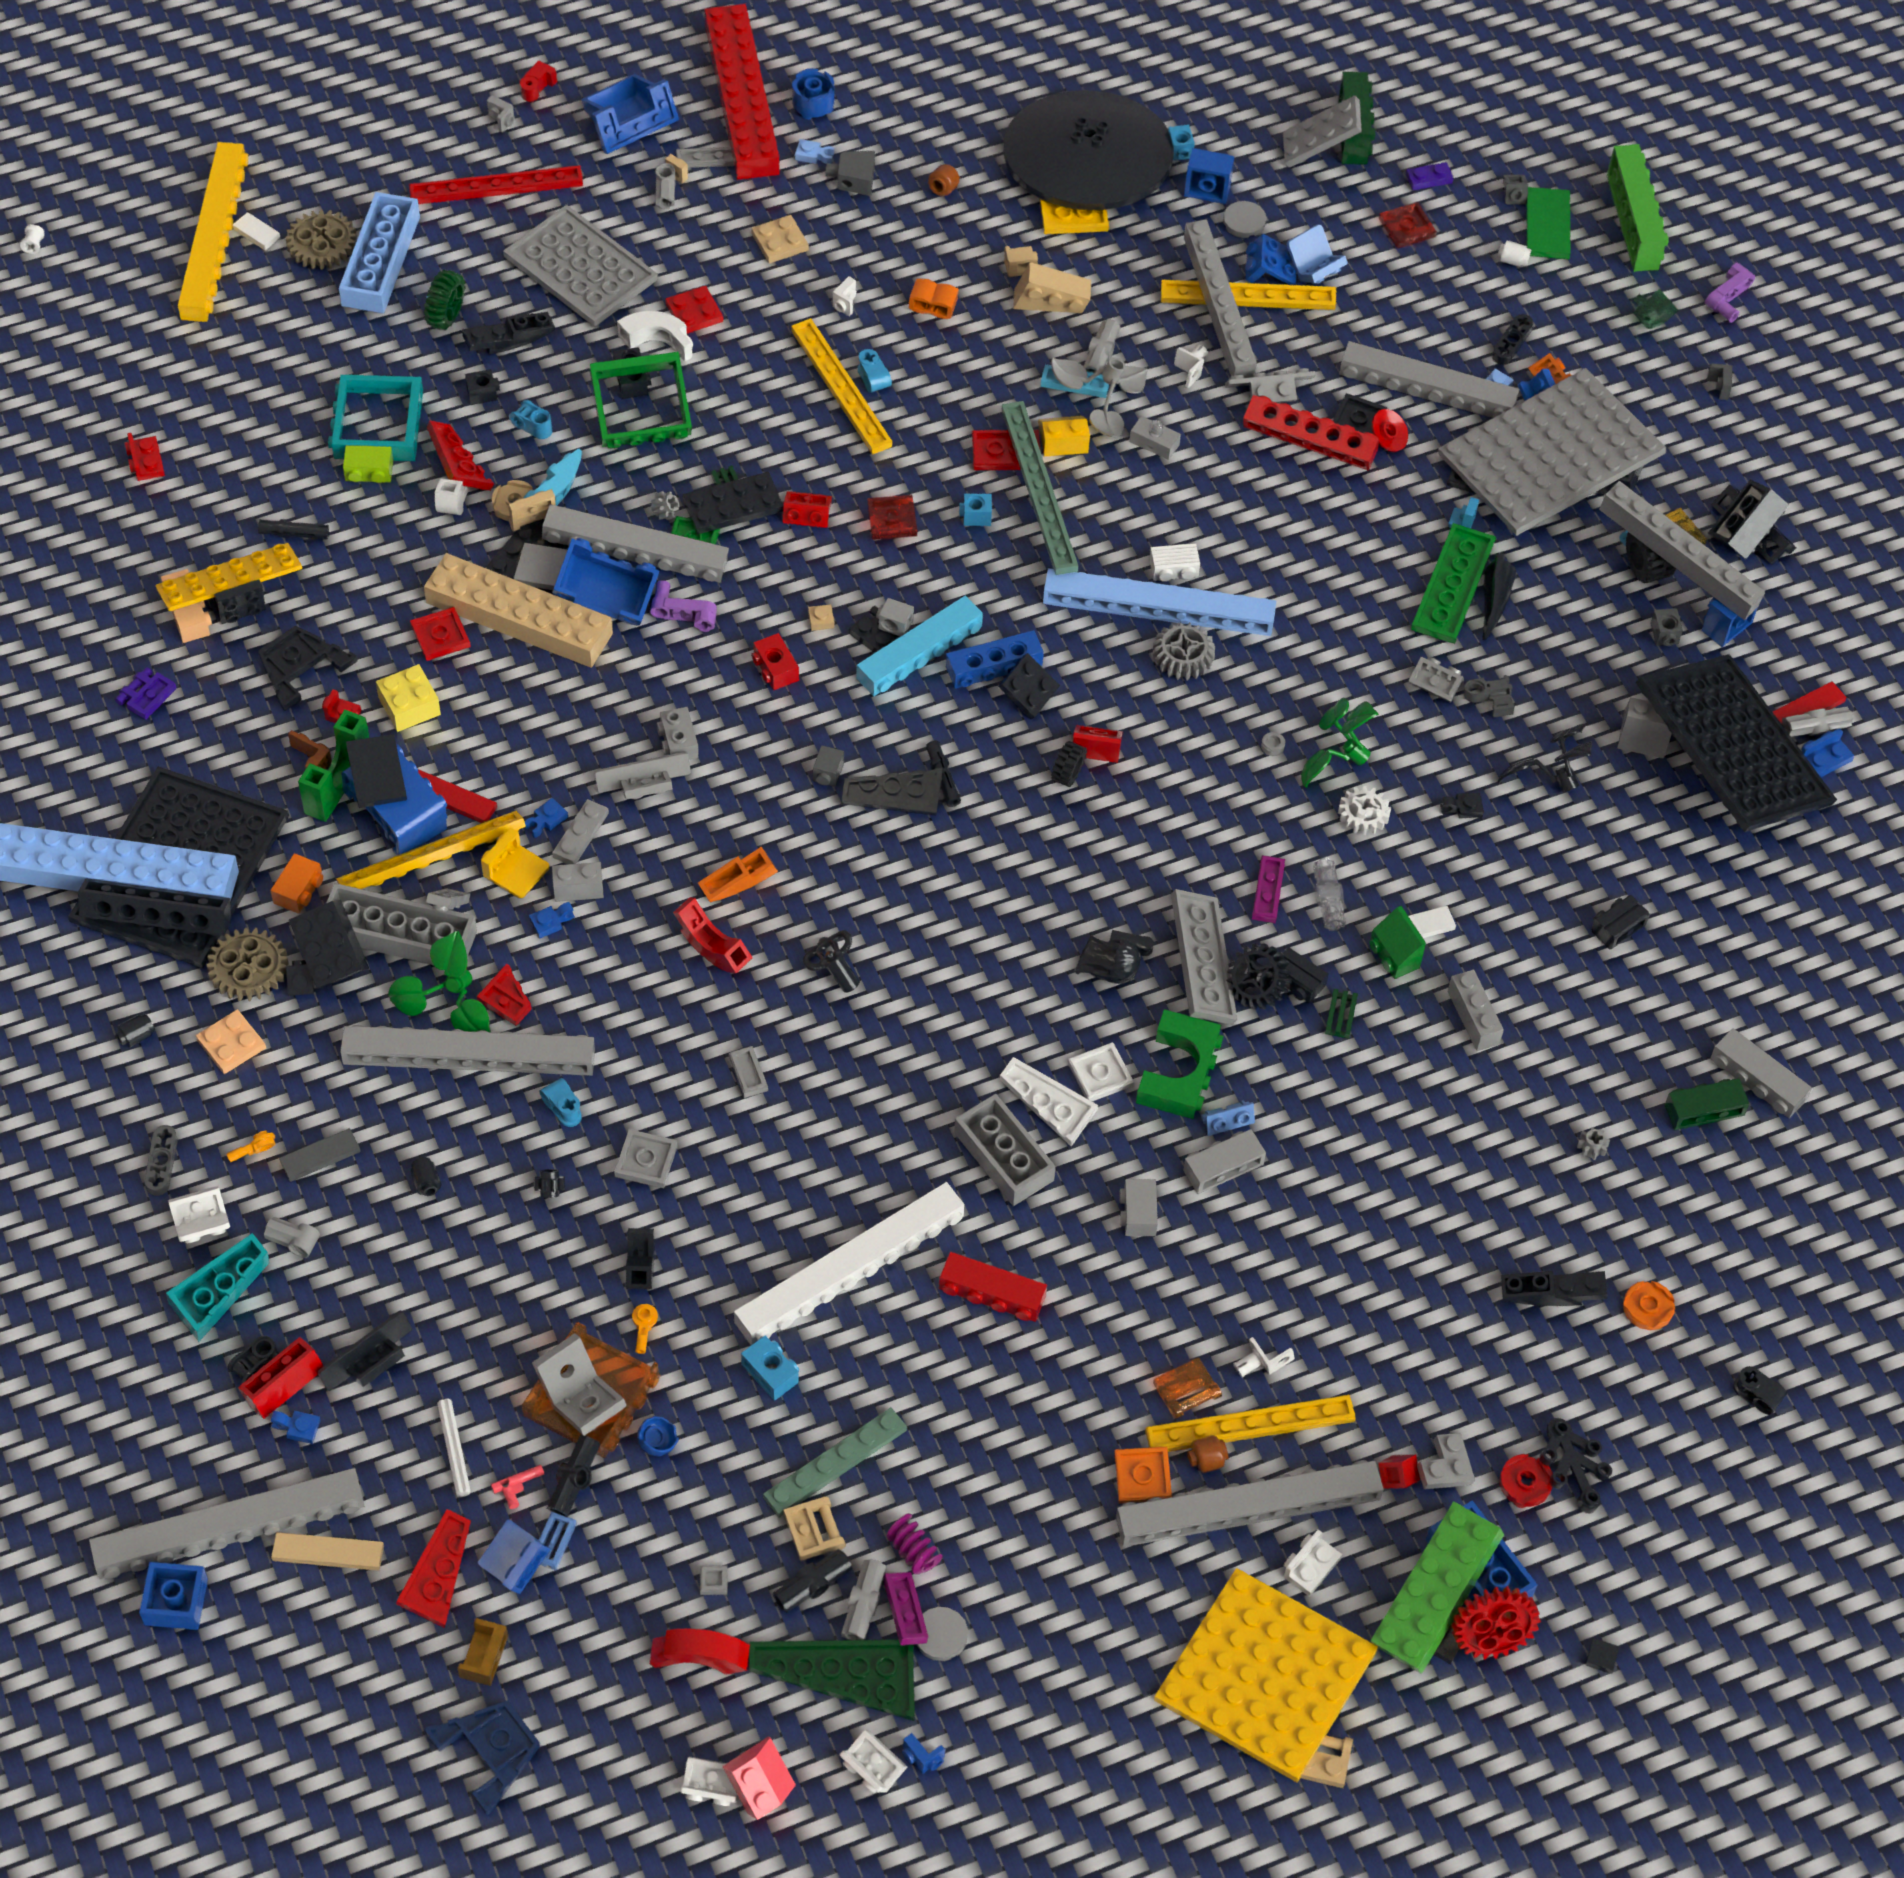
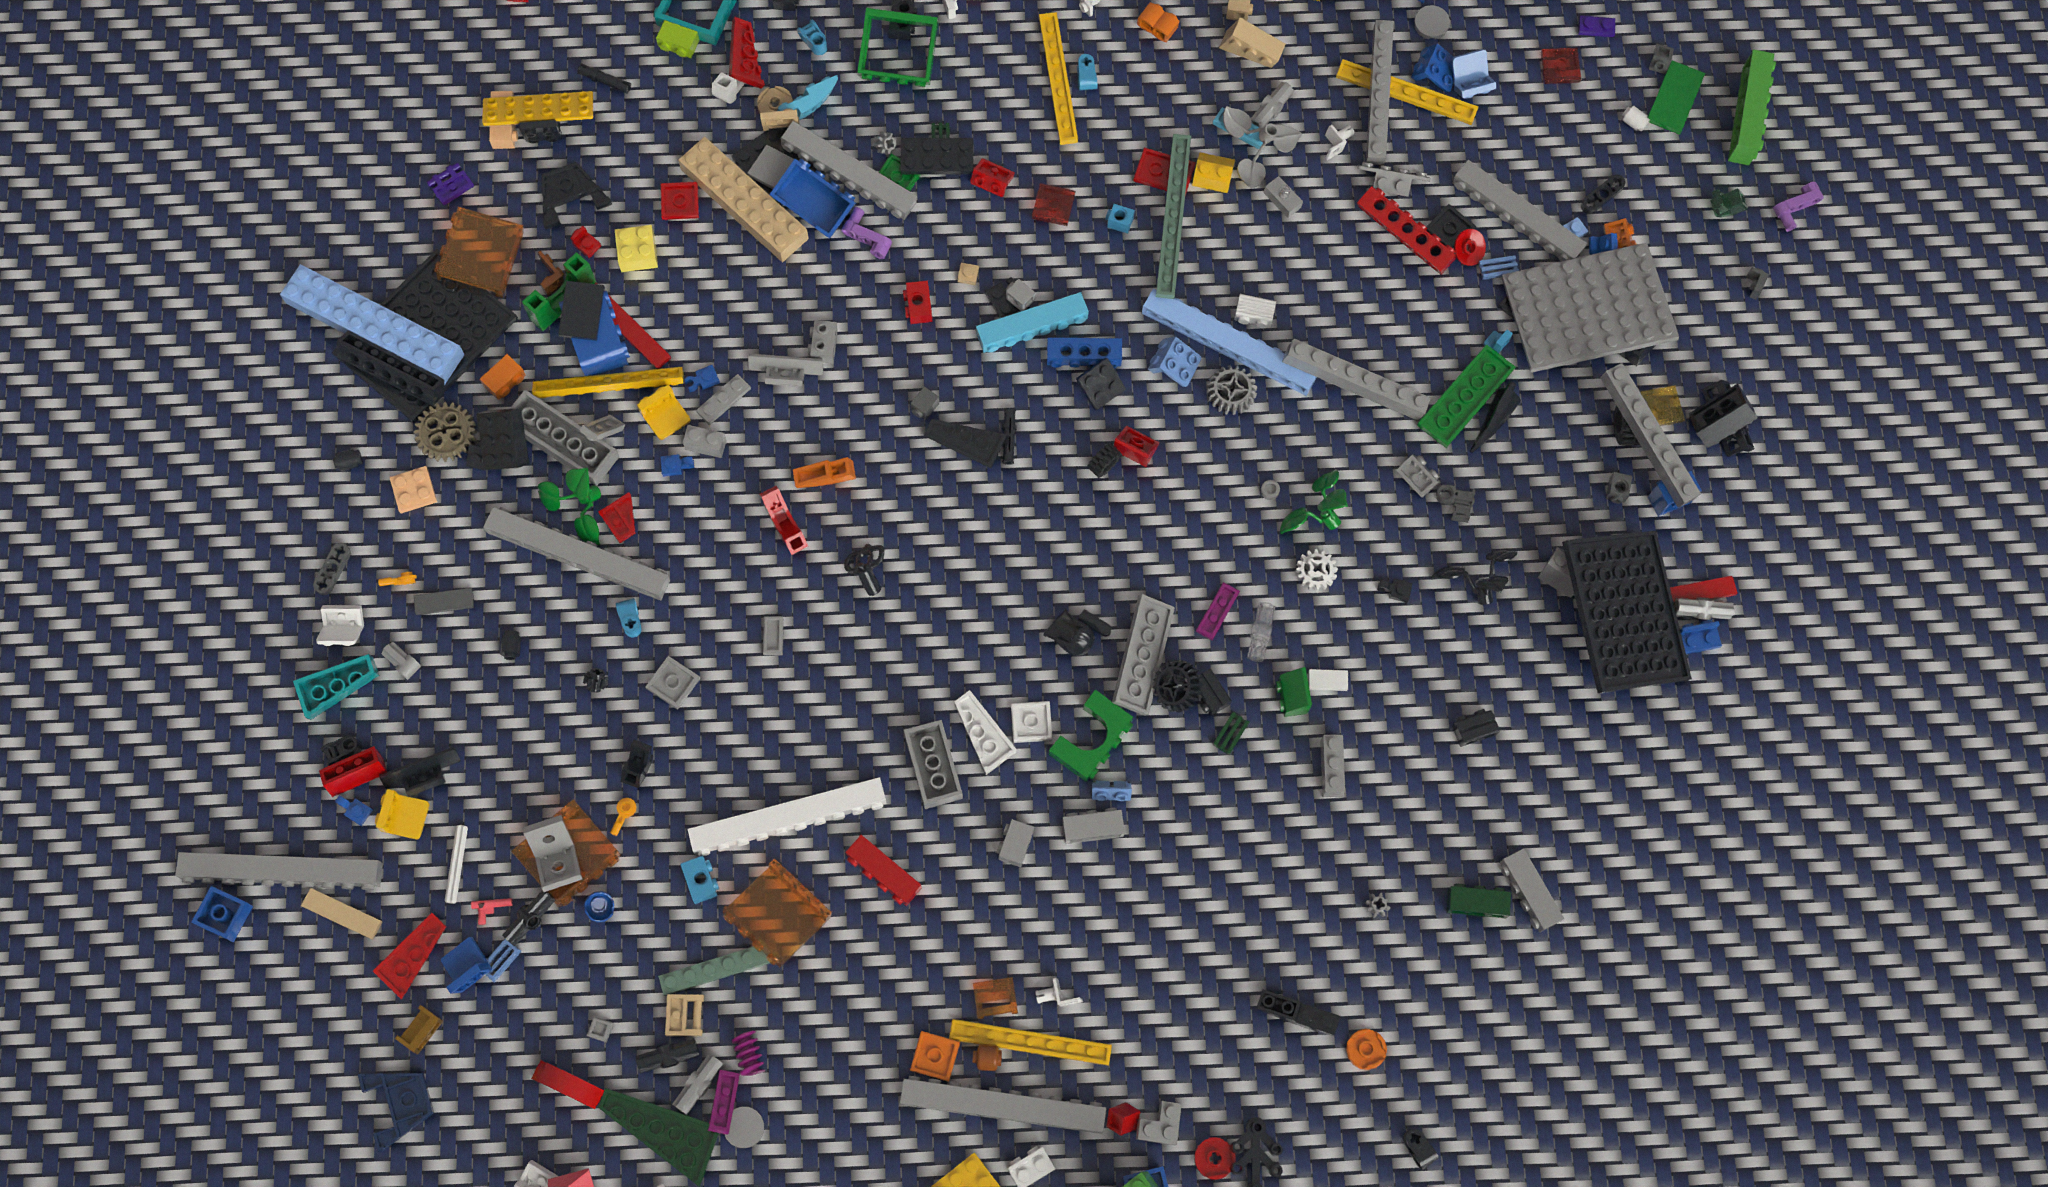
camera: 20 degrees right, 15 degrees up
none -> yellow bracket [375,789,430,840]
none -> clear orange panel [434,207,524,298]
none -> clear orange panel [723,859,832,968]
none -> medium blue bracket [1148,336,1201,387]
none -> light grey brick [1282,339,1431,421]
none -> medium blue tile [1478,255,1519,280]

